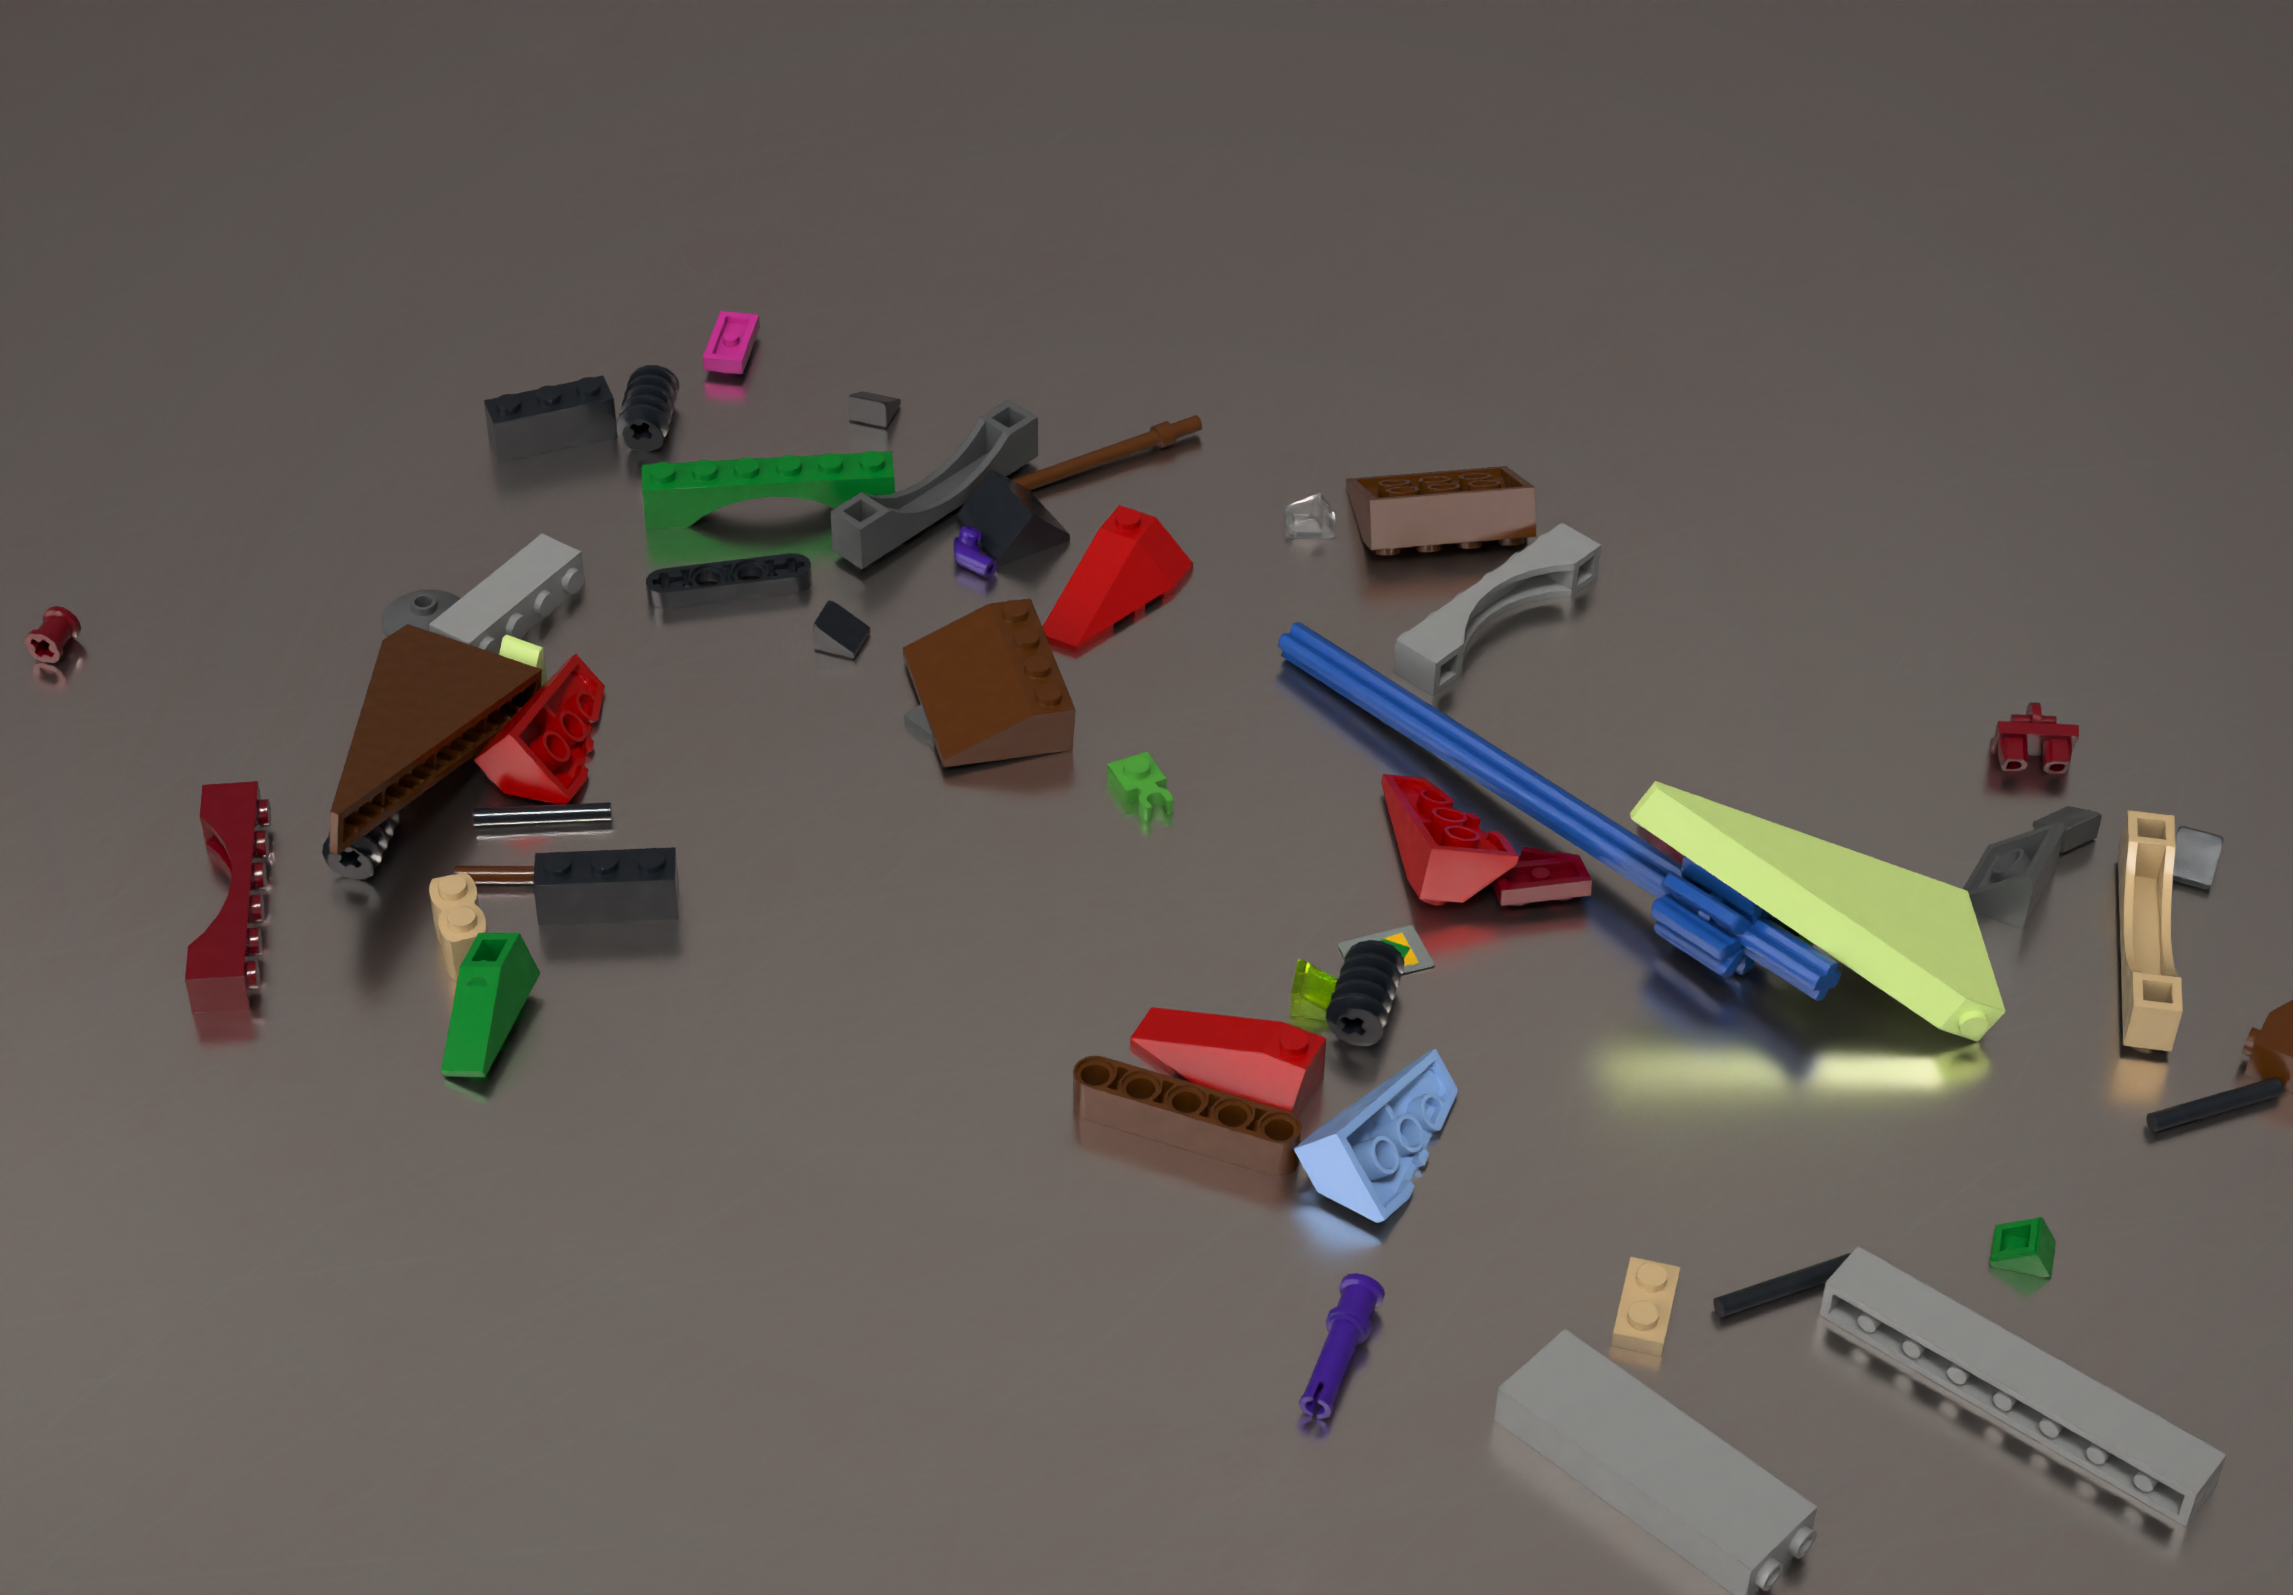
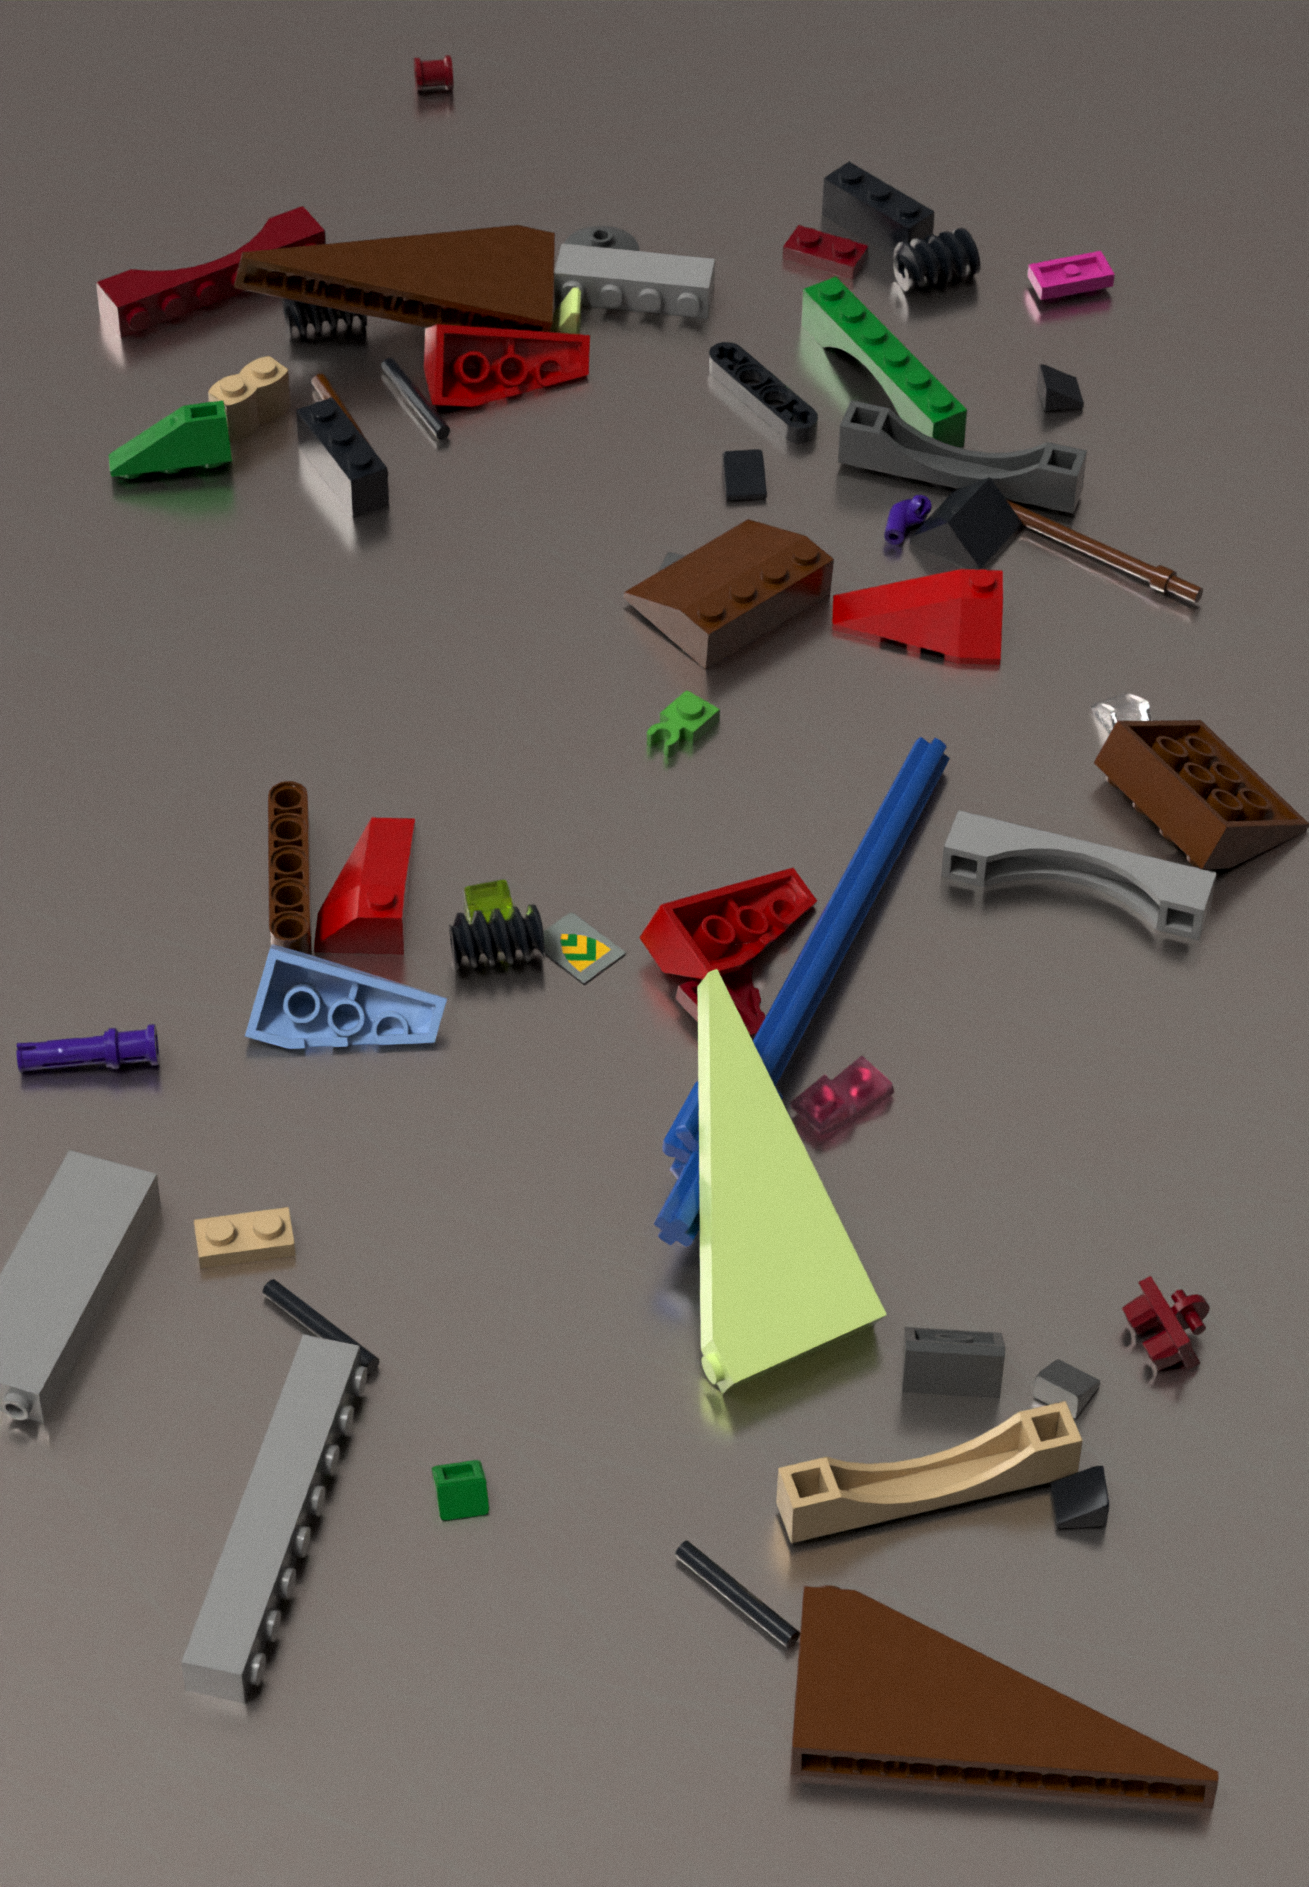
camera: 65 degrees right, 5 degrees up
none -> dark red plate [782,225,869,280]

